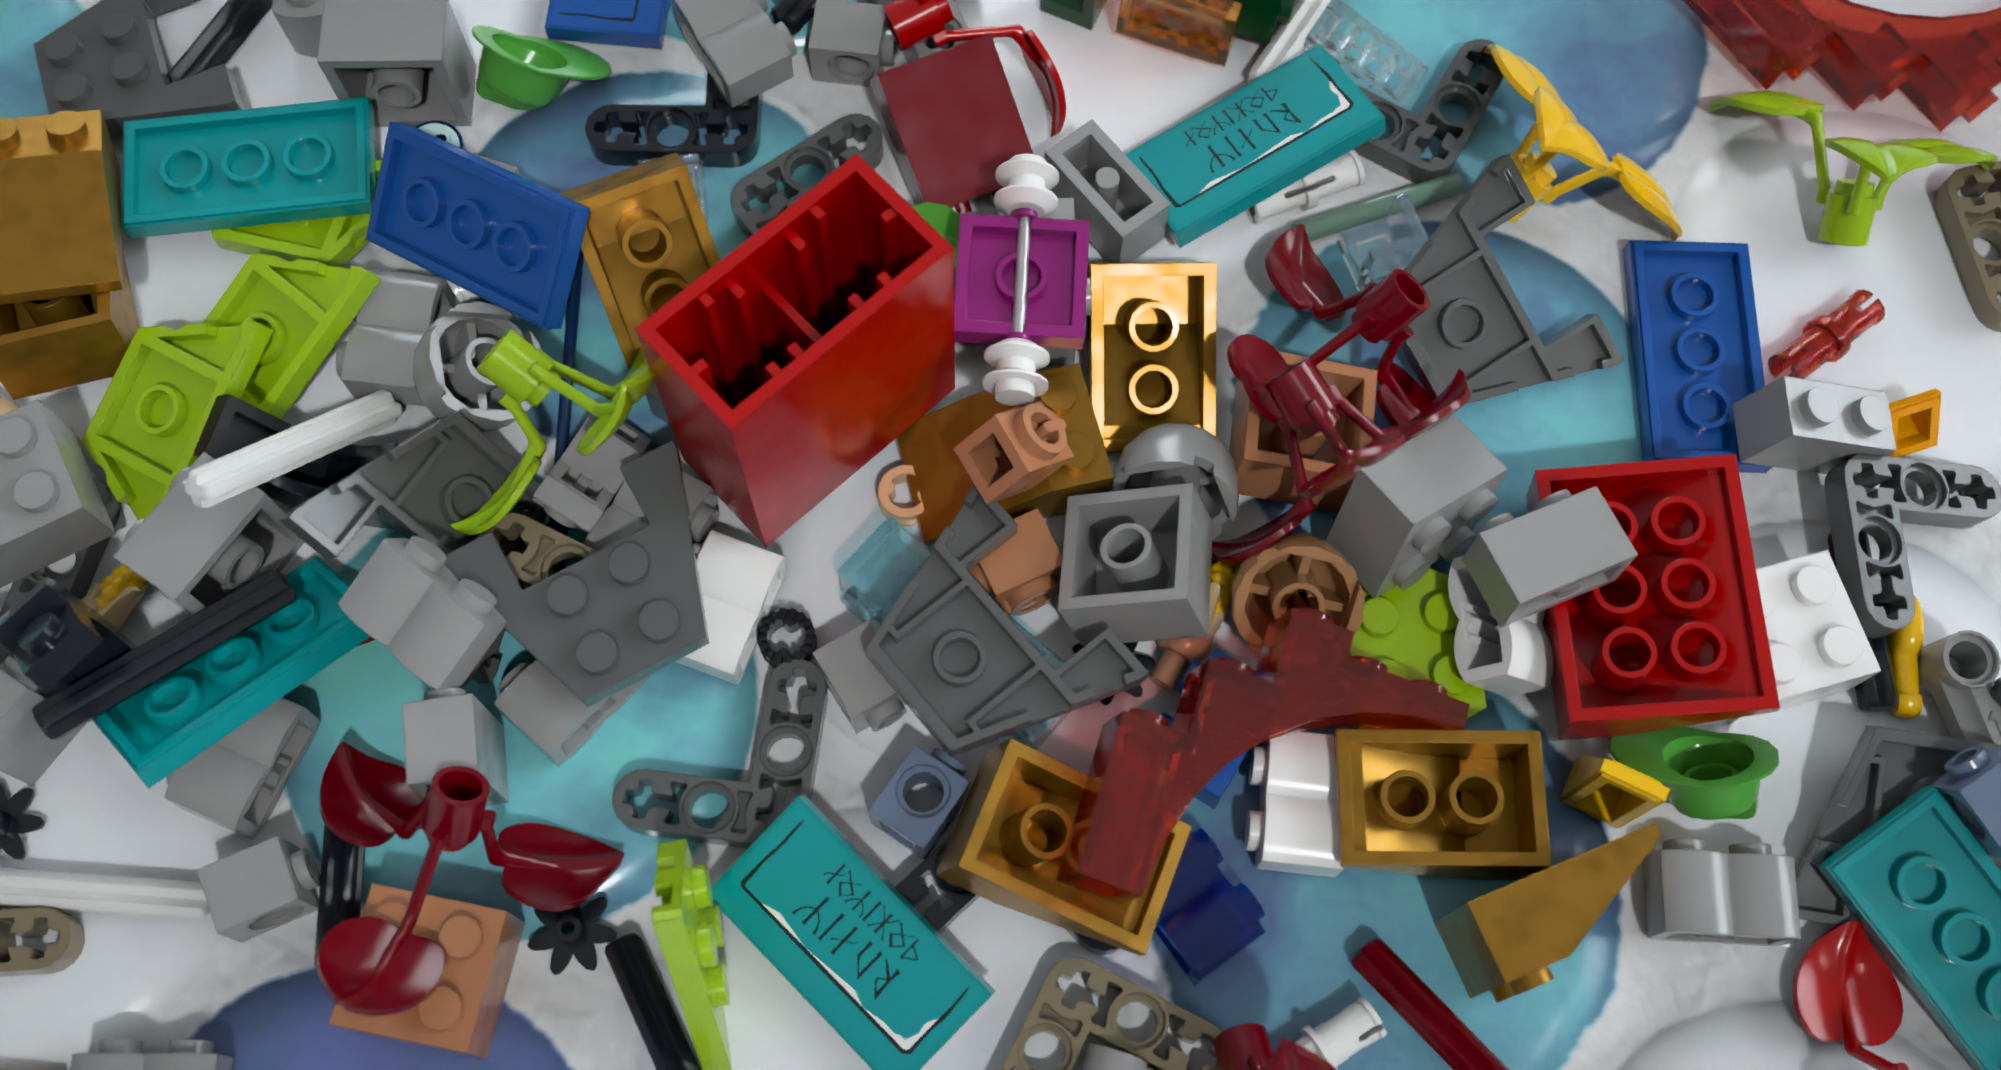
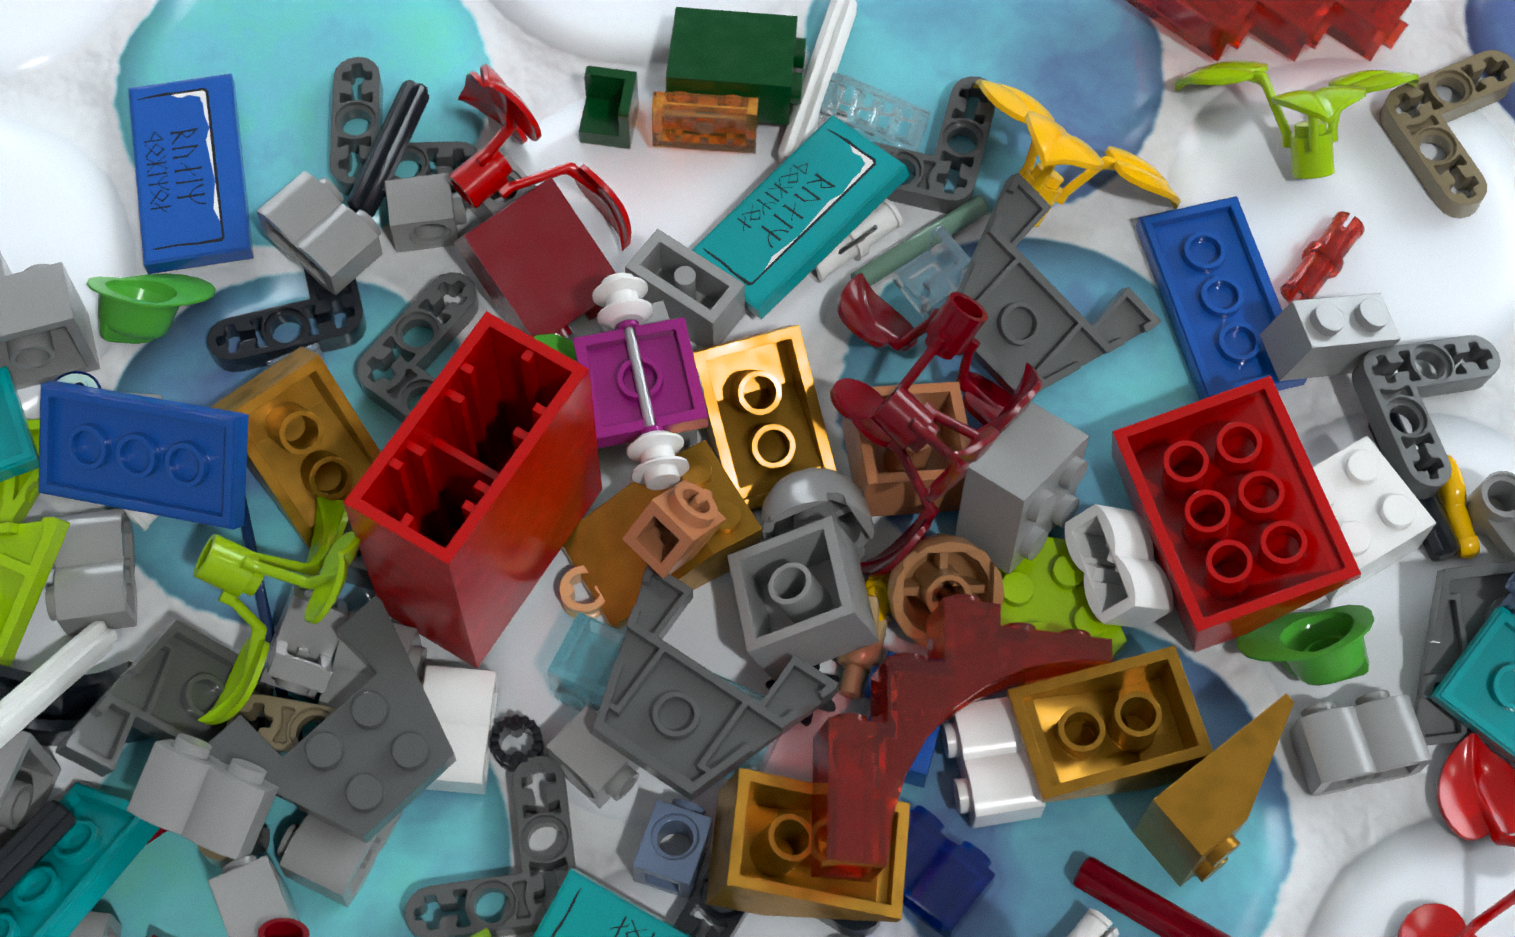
camera: 15 degrees left, 5 degrees down
light grey cylinder [413,301,541,432] -> none
nougat brick [969,508,1062,616] -> none
light grey brick [1462,486,1638,628] -> none
yellow slope [1559,756,1670,828] -> none
light orange slope [1886,388,1942,457] -> none

